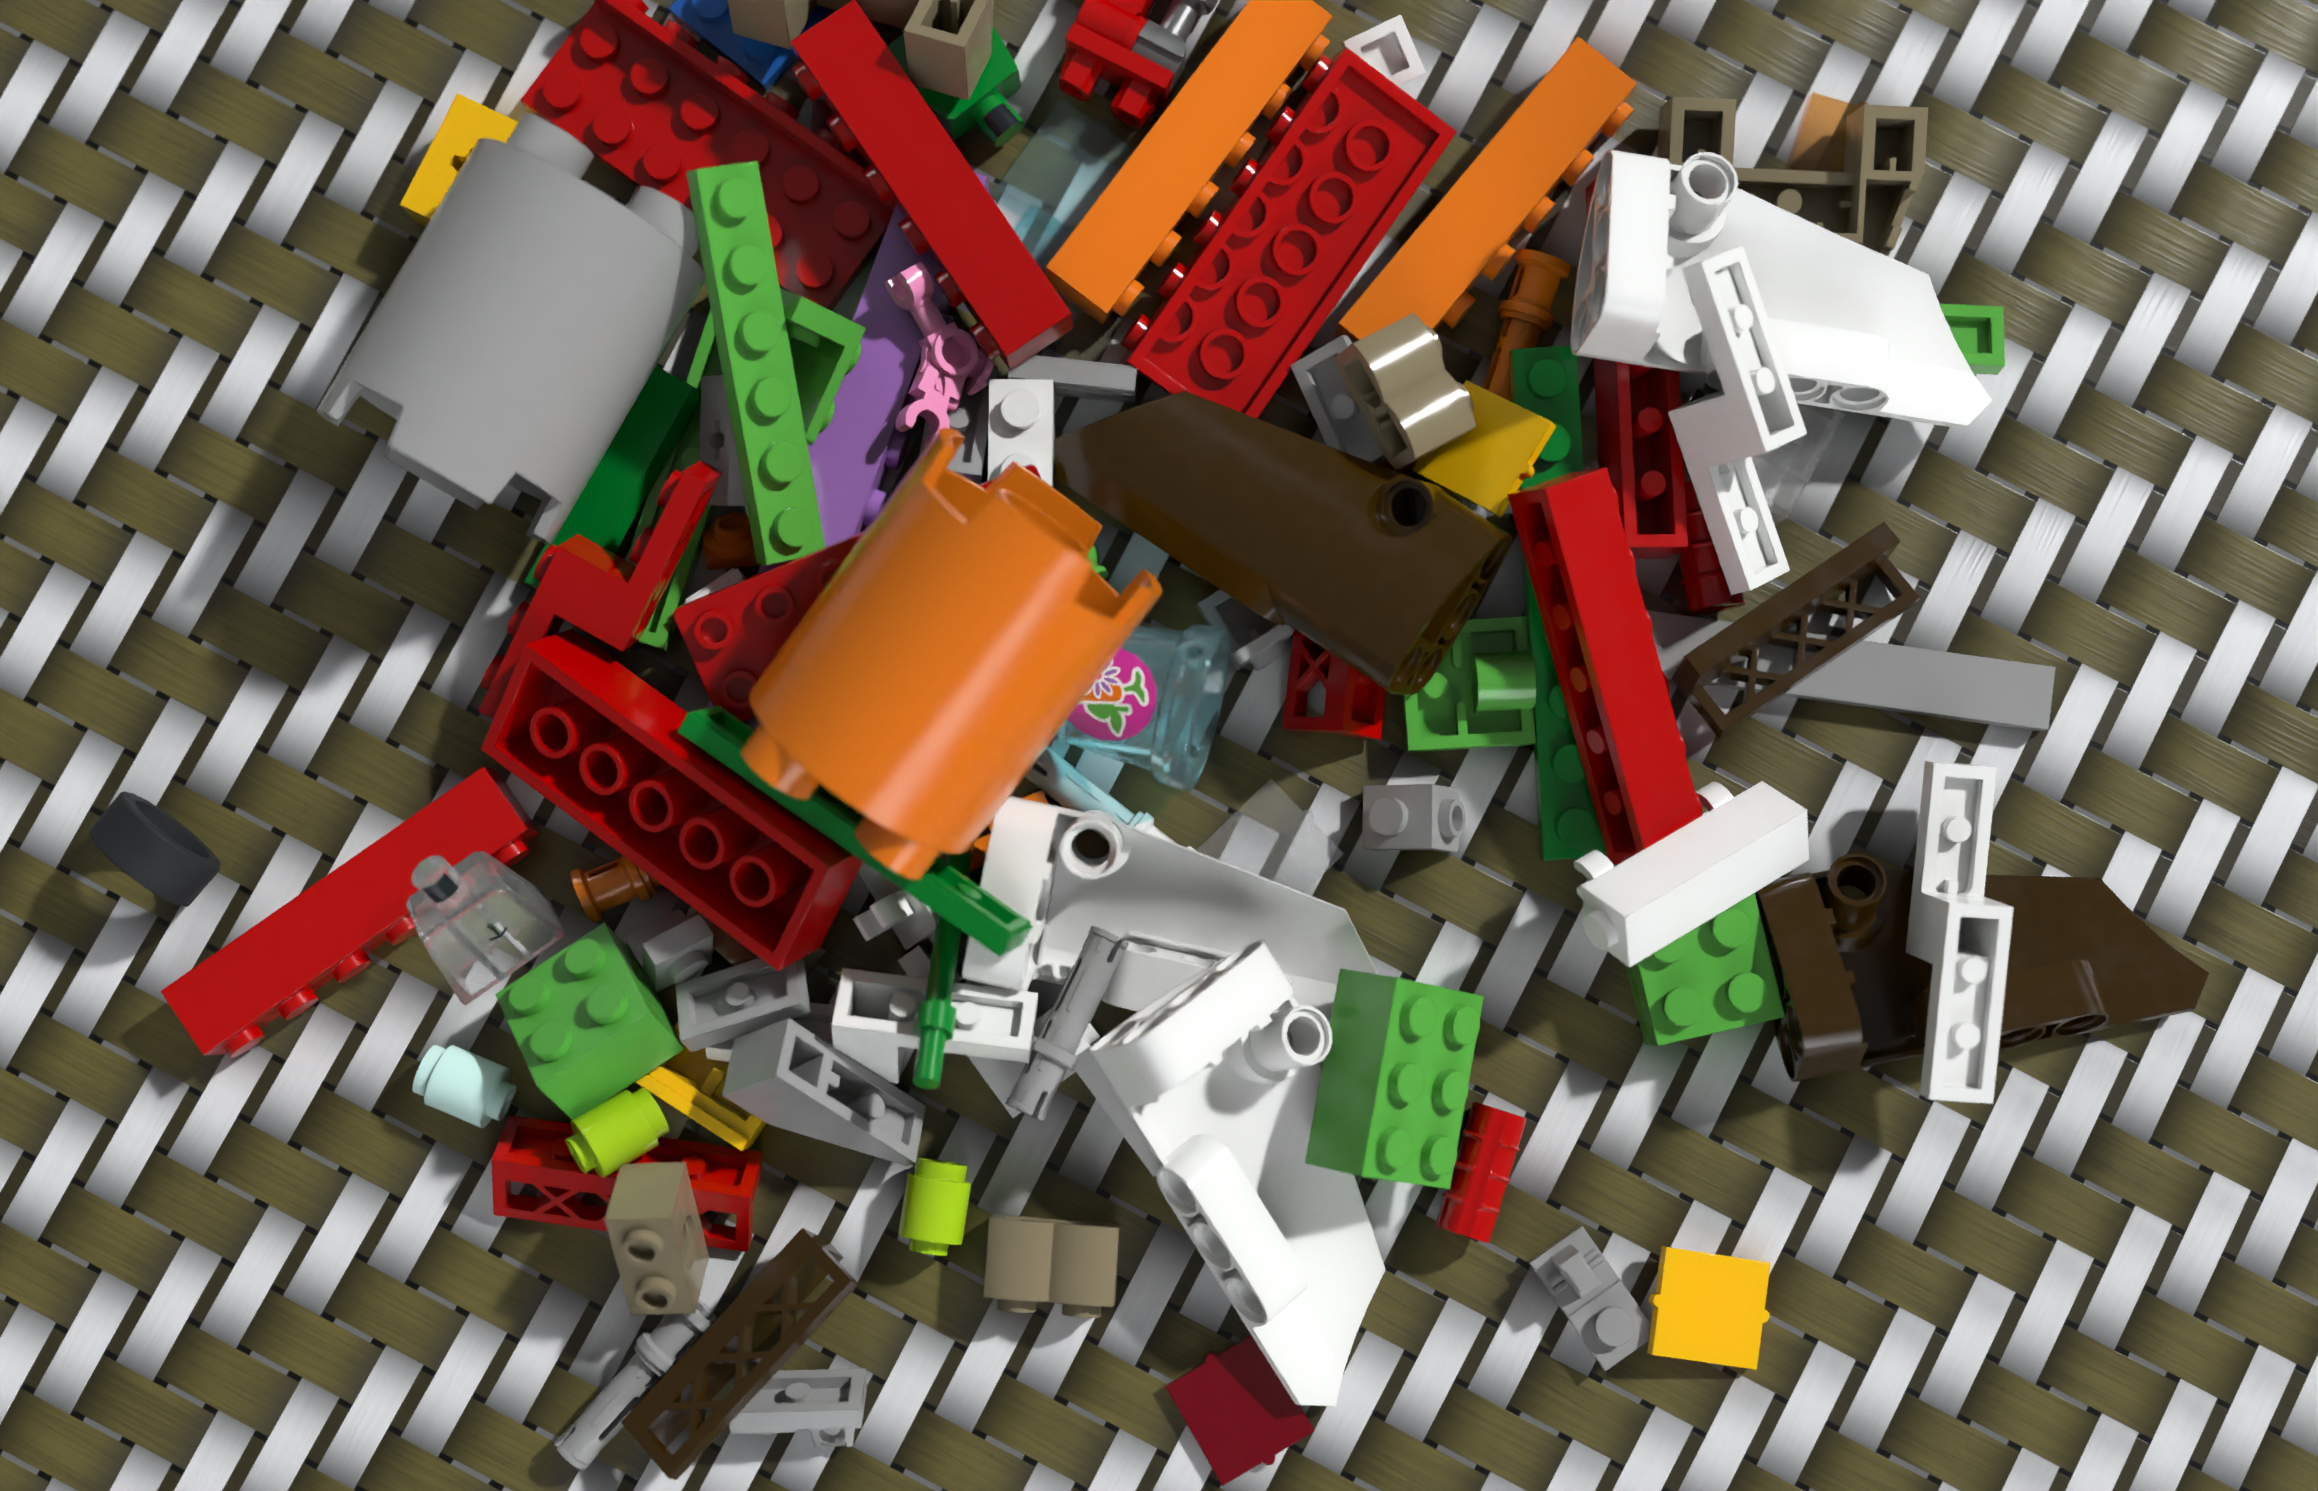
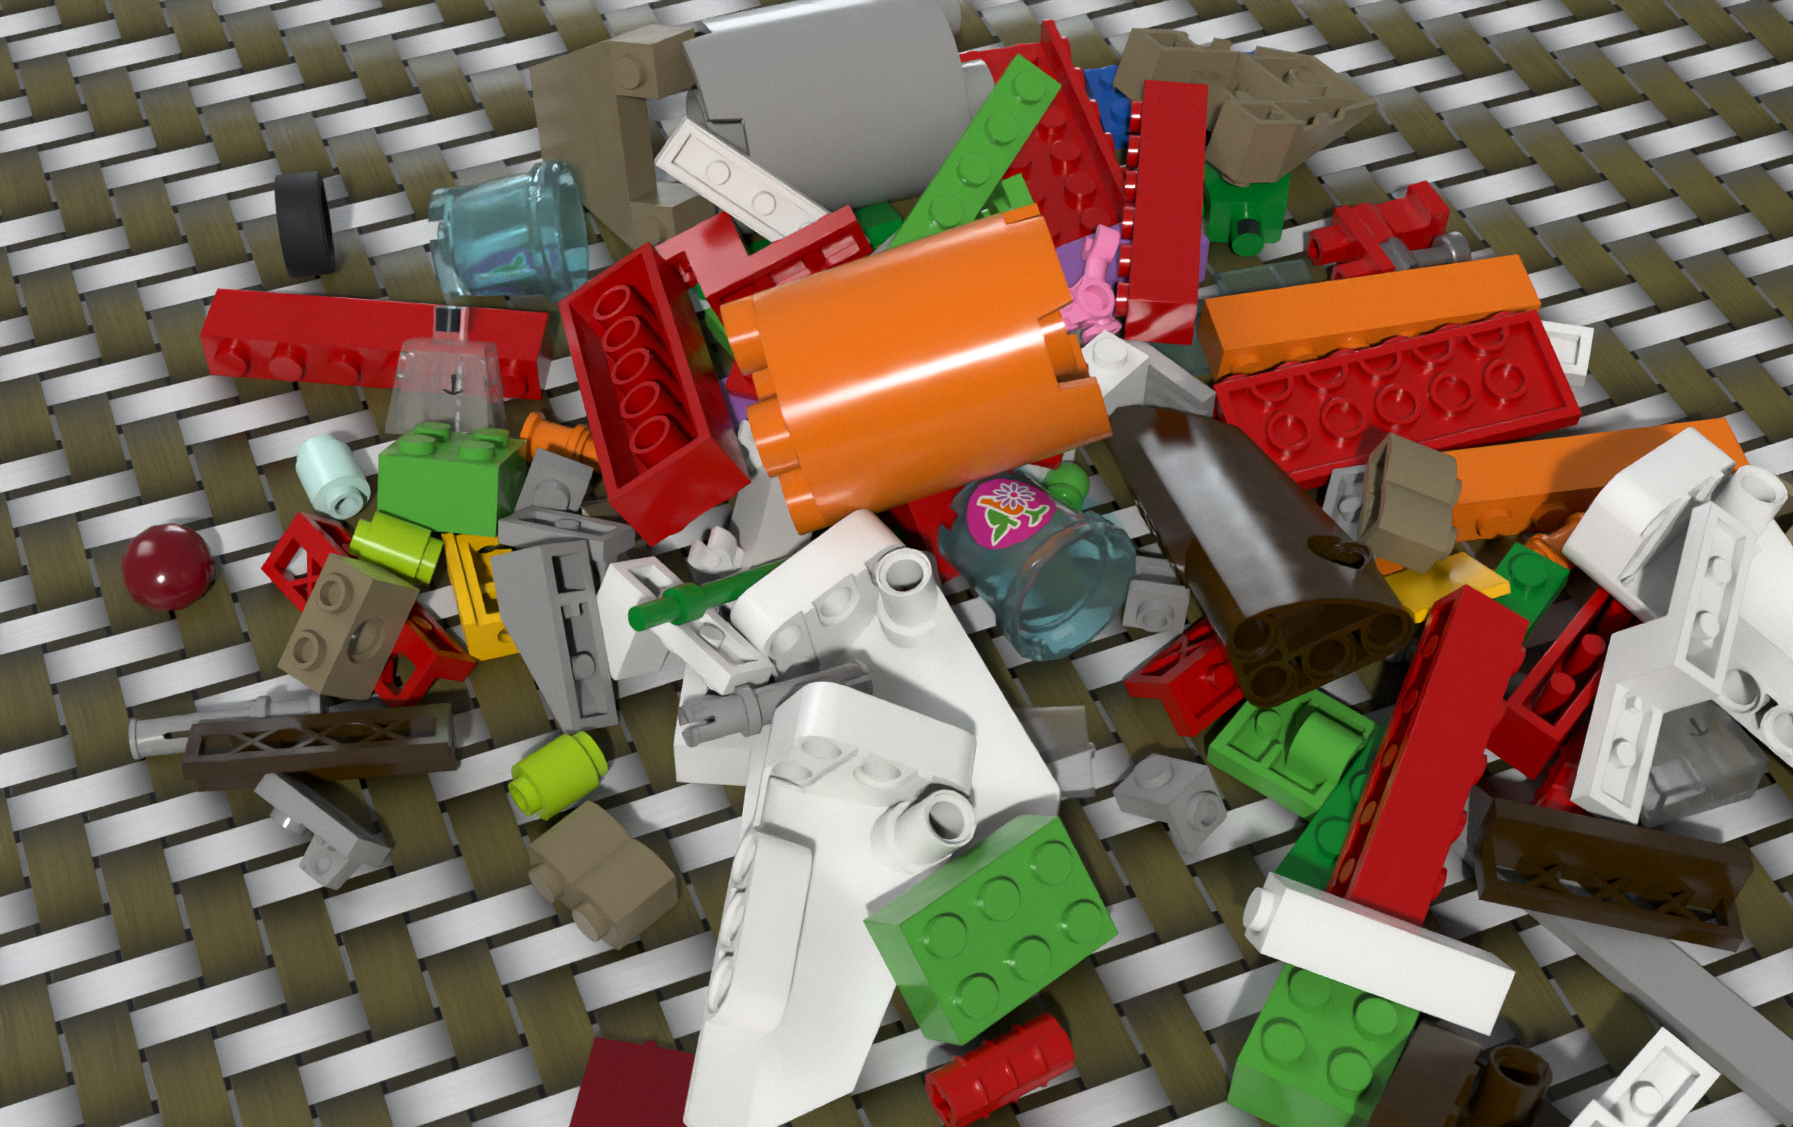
camera: 40 degrees right, 35 degrees down
green tile [677,706,1033,957] -> none
none -> dark red hair [121,523,216,612]
none -> clear light blue piece [428,158,589,303]
none -> dark tan wedge [529,24,716,251]
none -> white tile [654,114,870,243]

